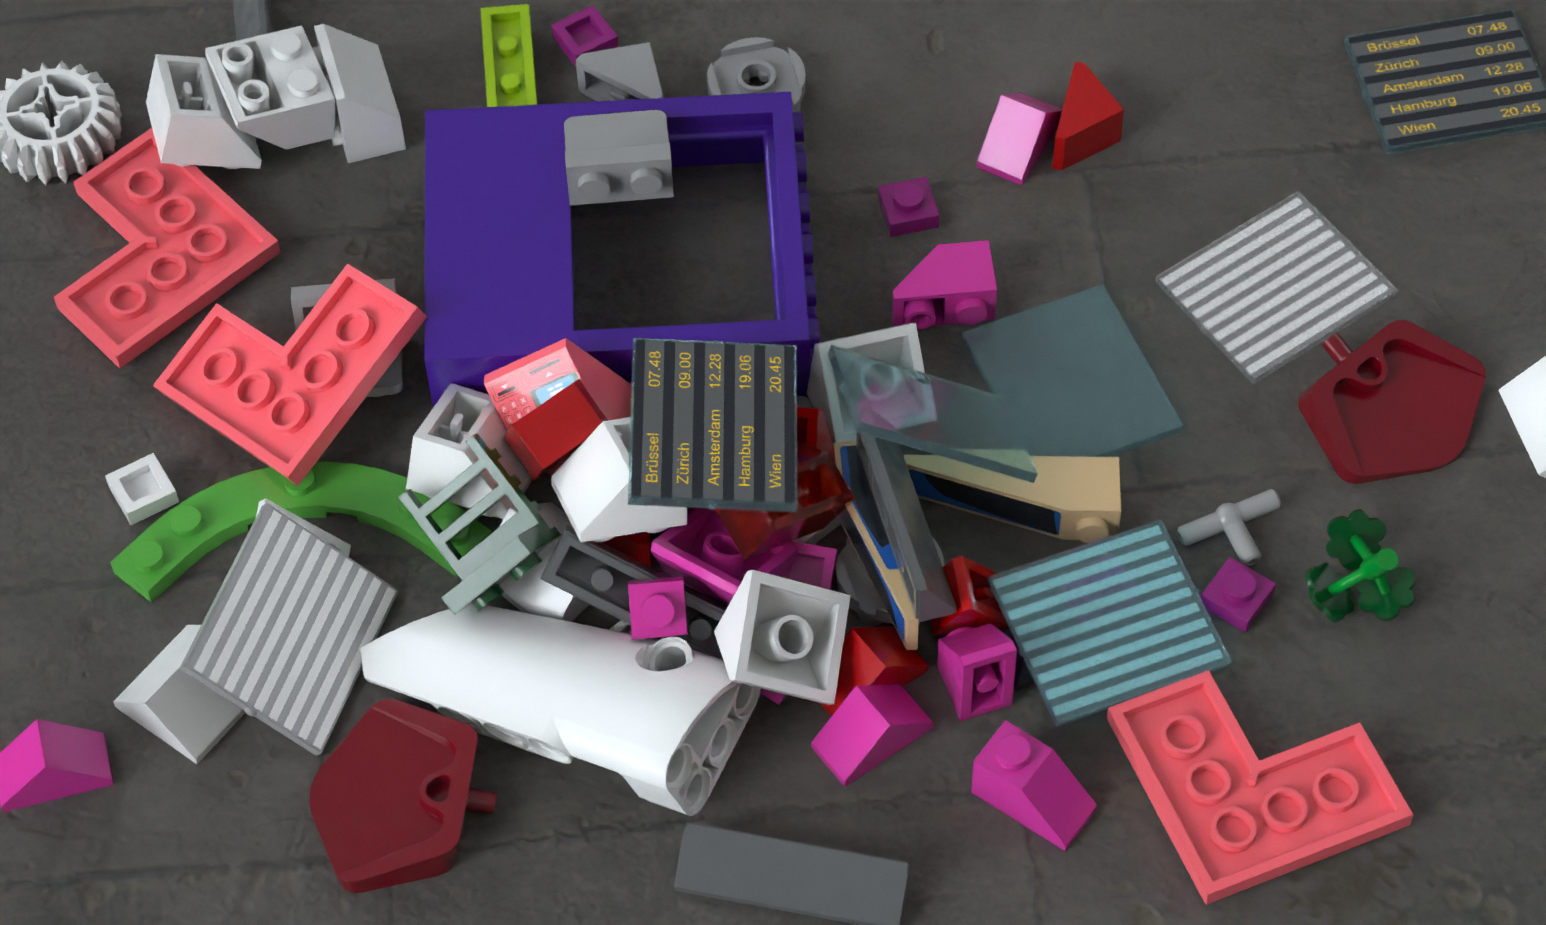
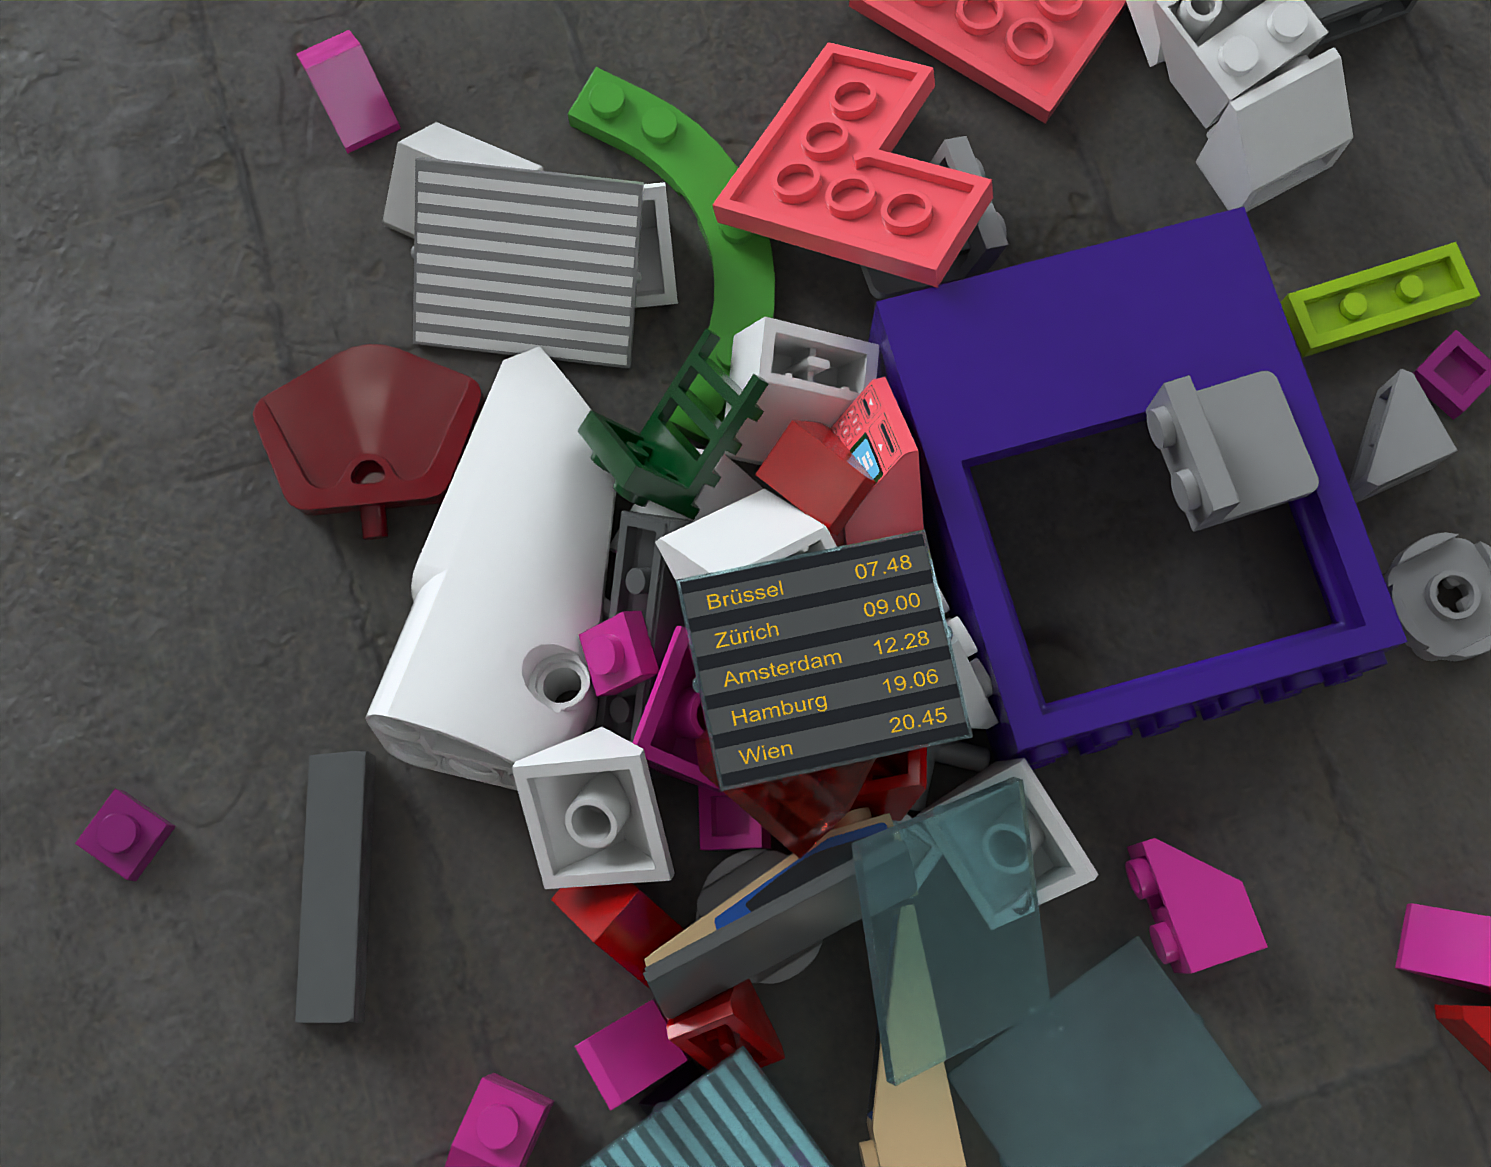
camera: 75 degrees right, 20 degrees up
white plate [105,453,179,525] -> none
dark pink slope [811,684,934,787] -> none
magenta plate [878,176,939,237] -> none

